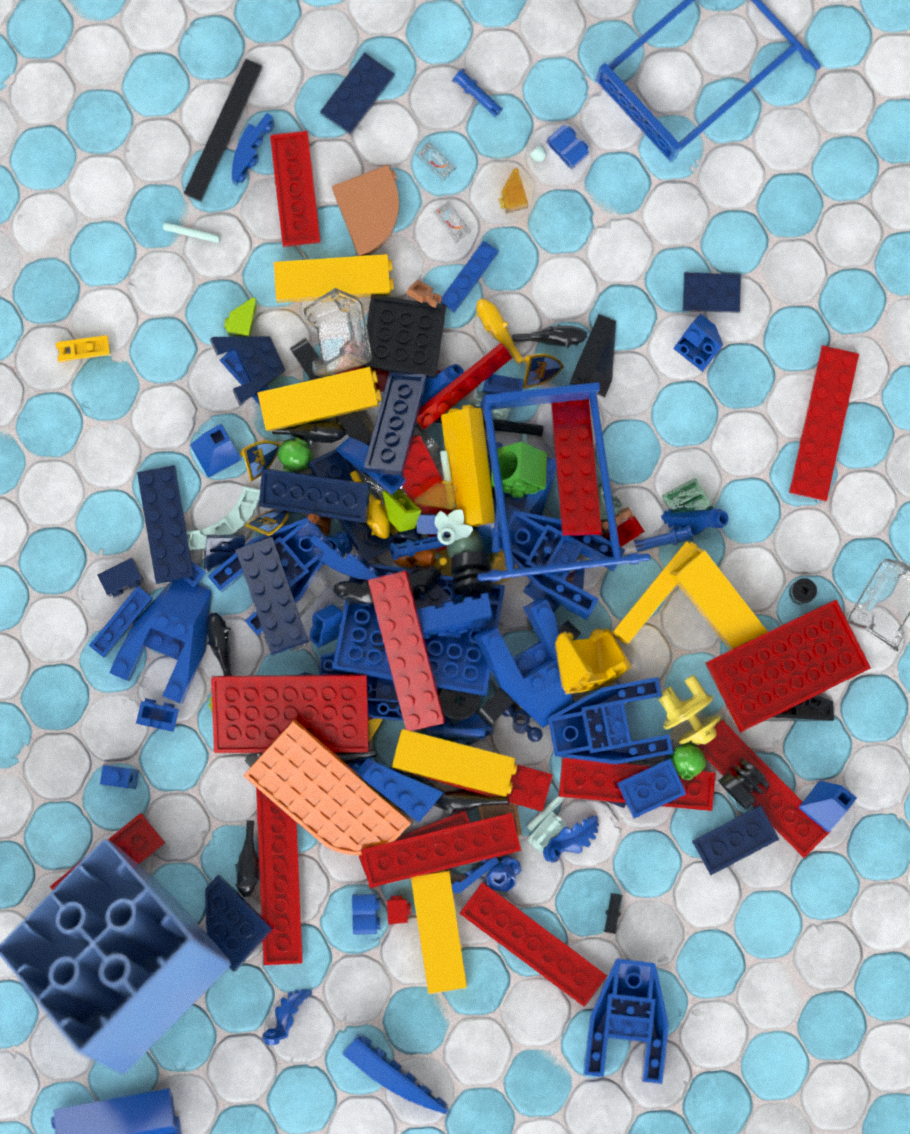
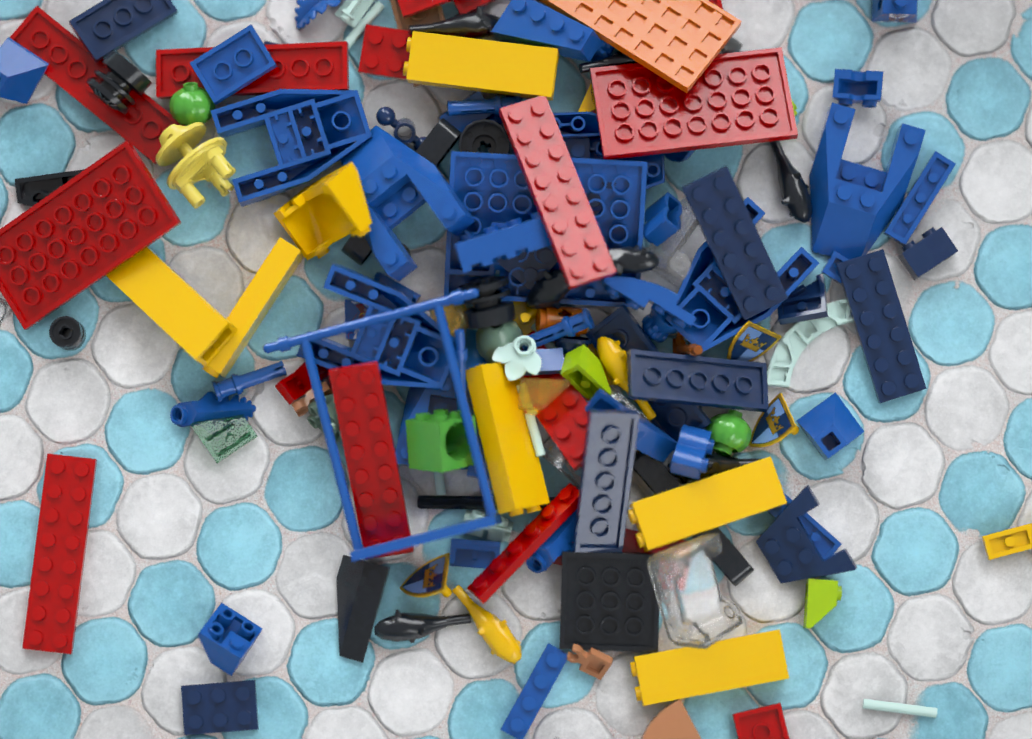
camera: 170 degrees right, 0 degrees up
none -> blue brick [670,424,715,480]

